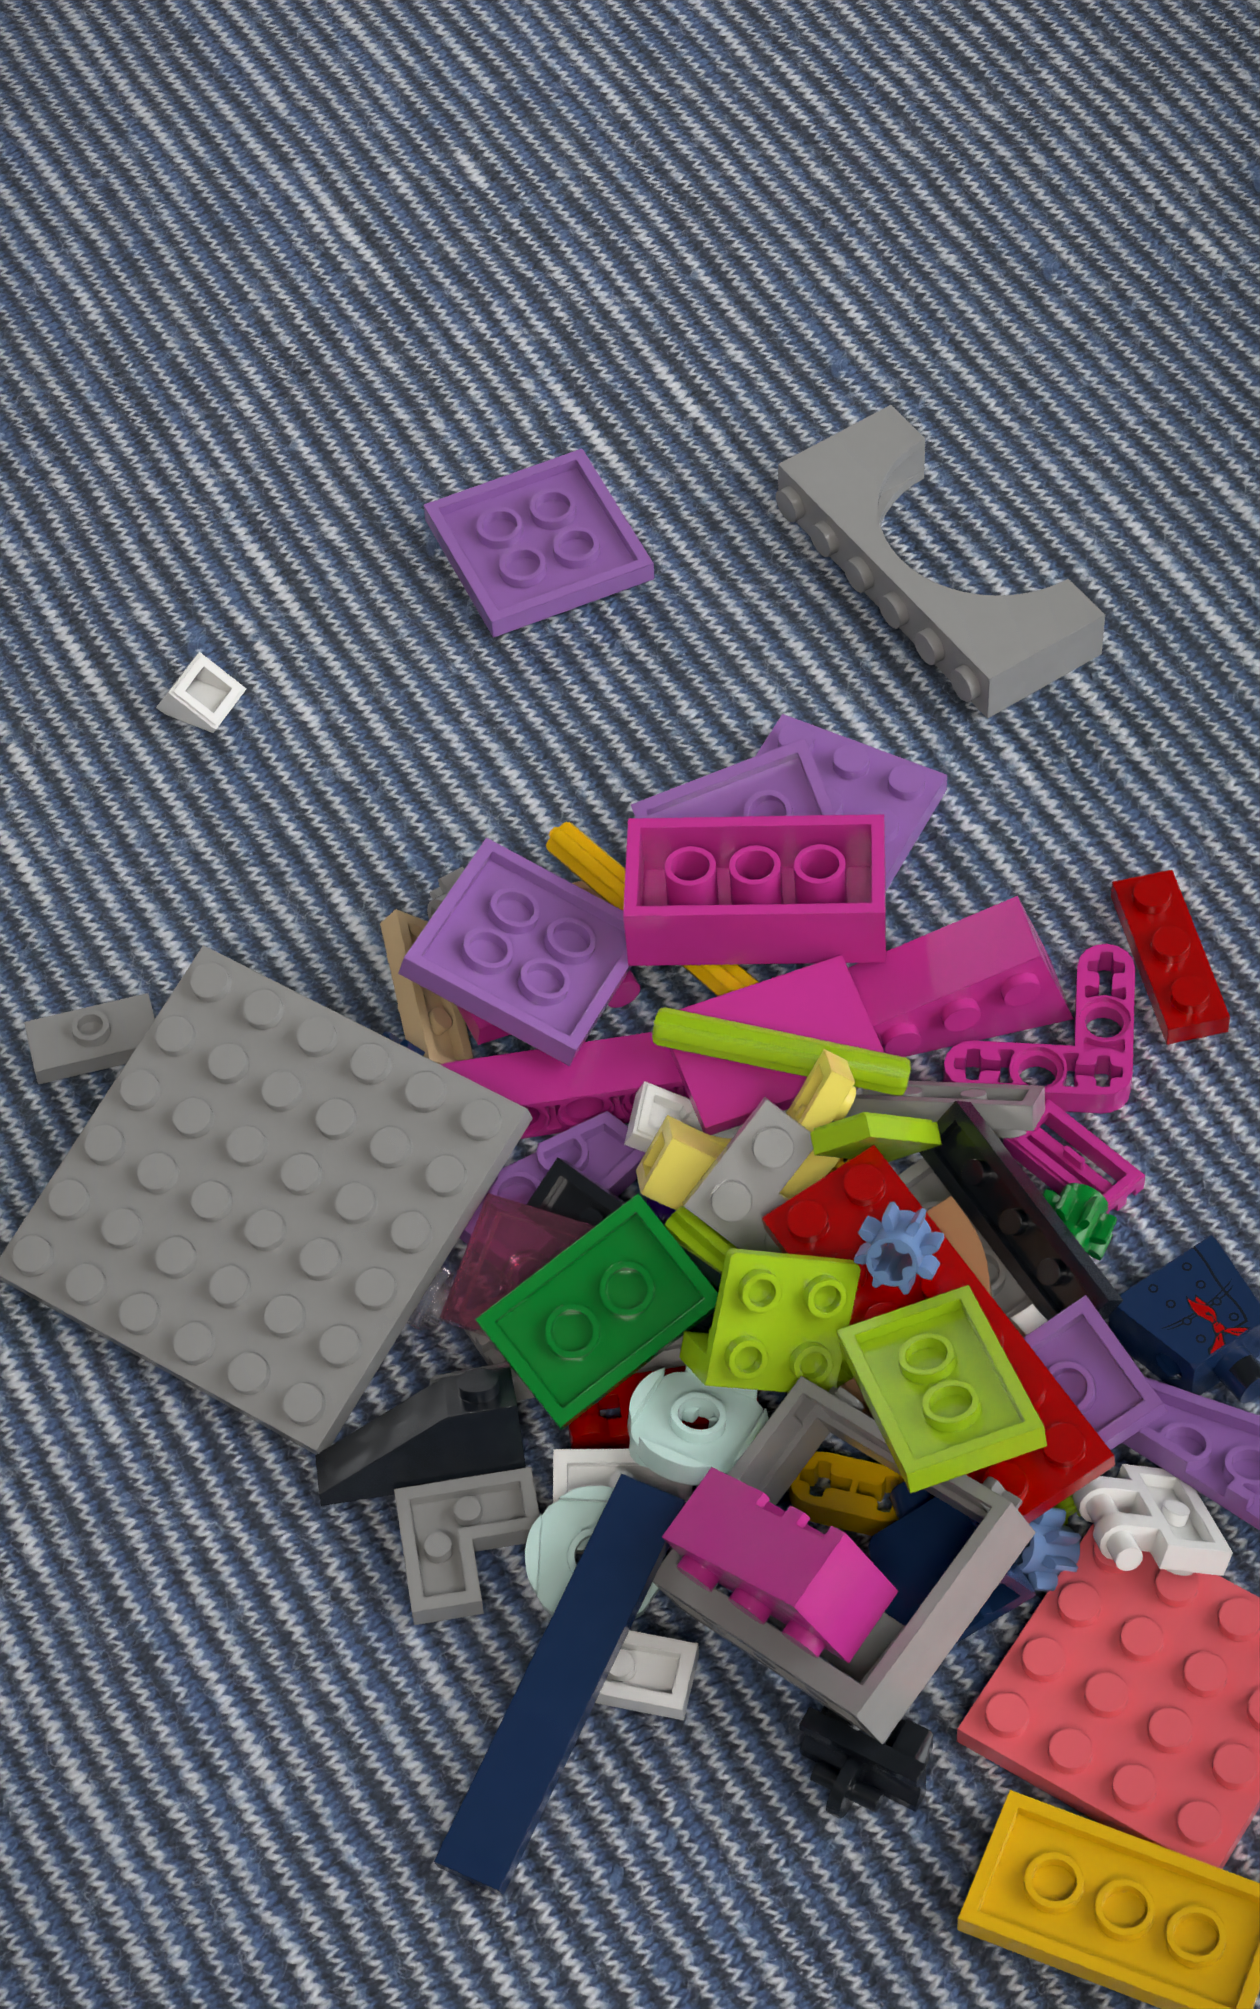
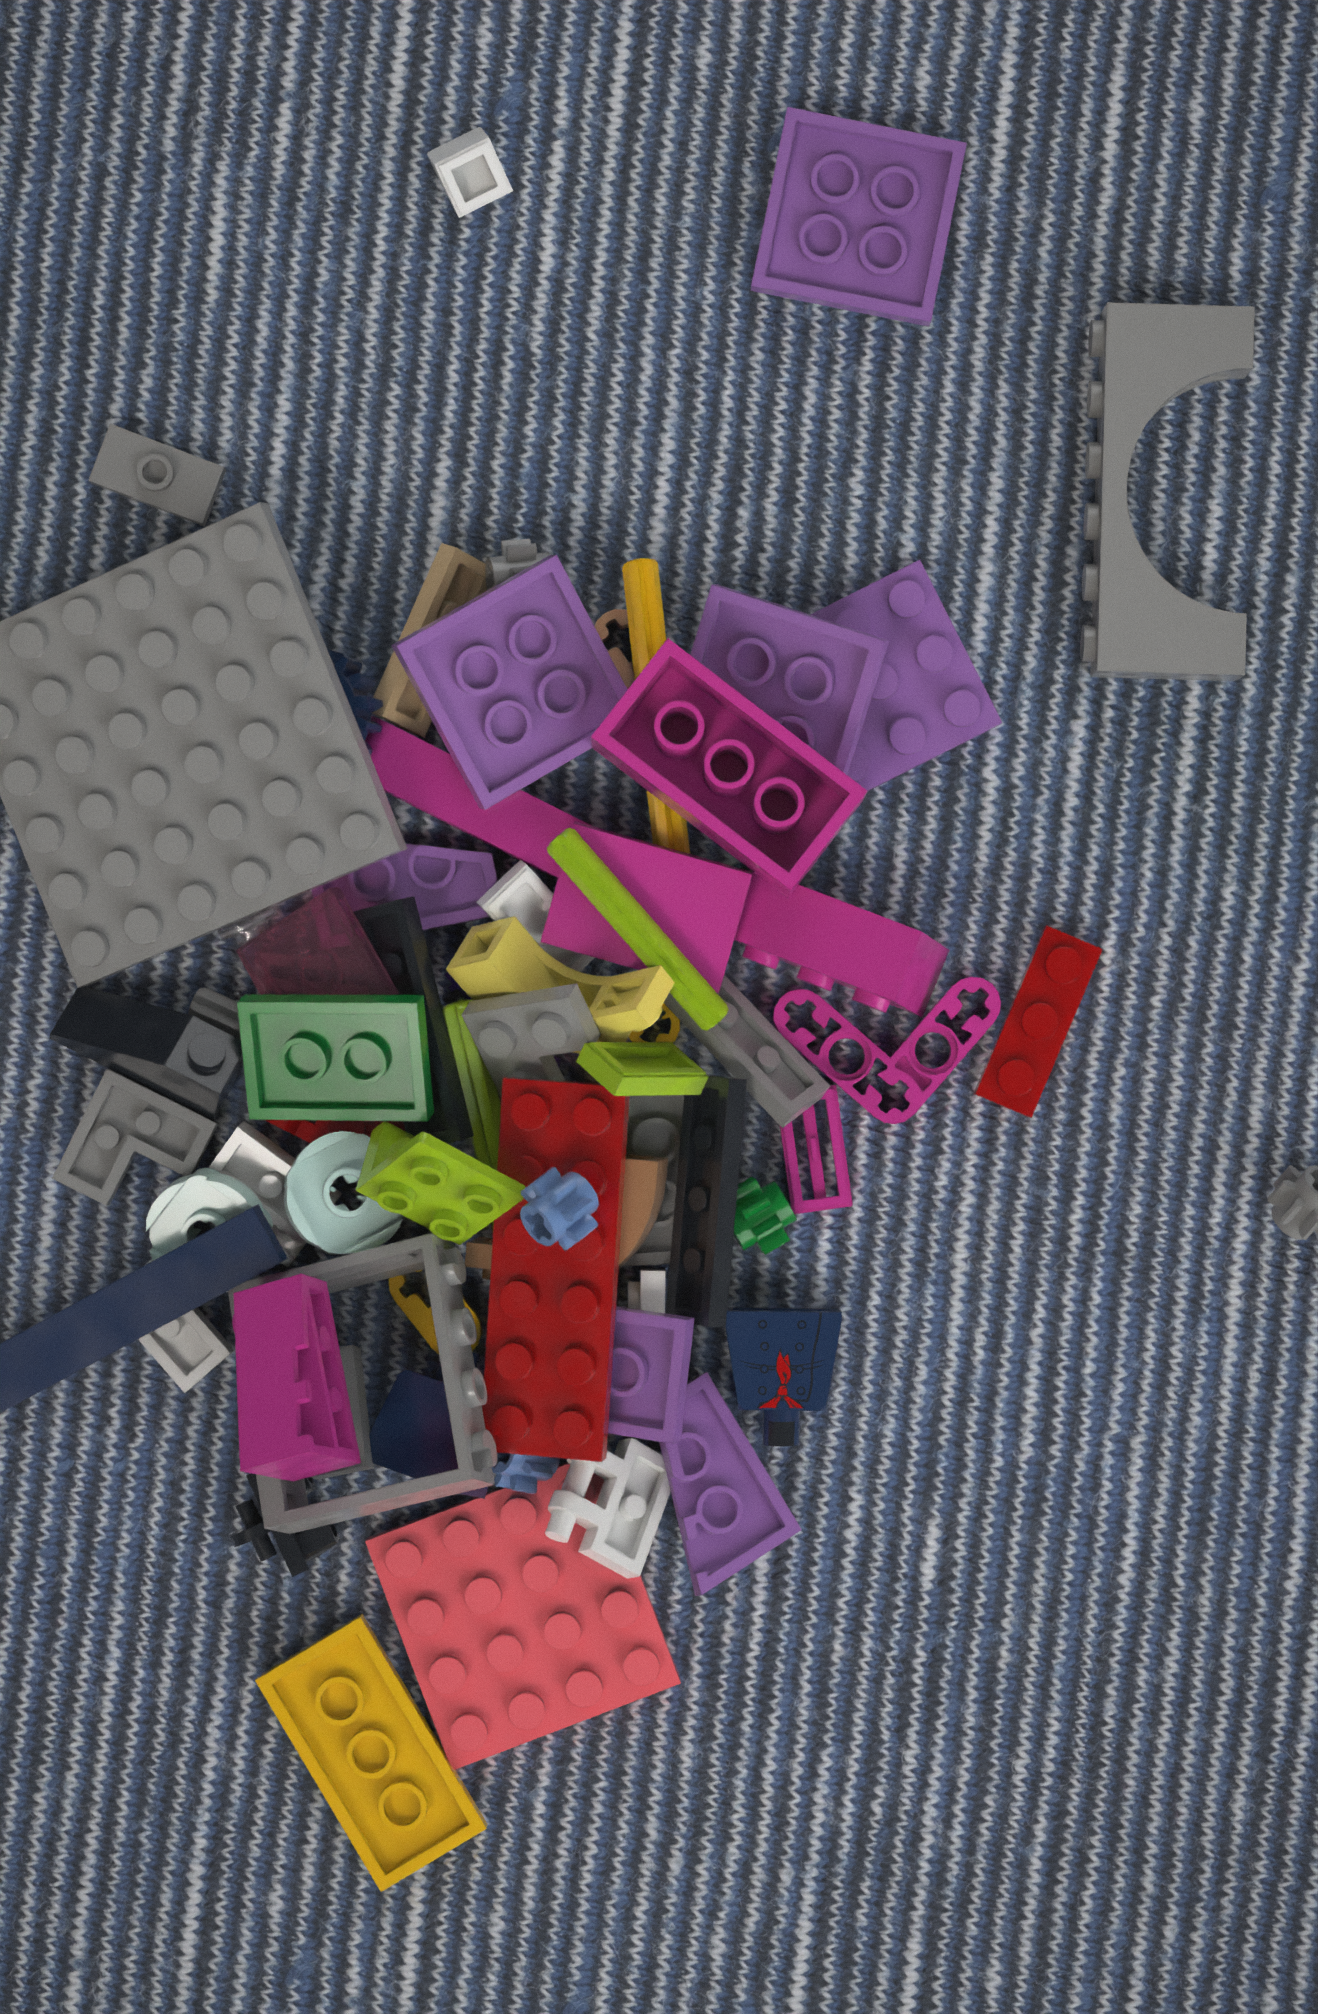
camera: 30 degrees right, 35 degrees up
lime plate [837,1285,1047,1494] -> none

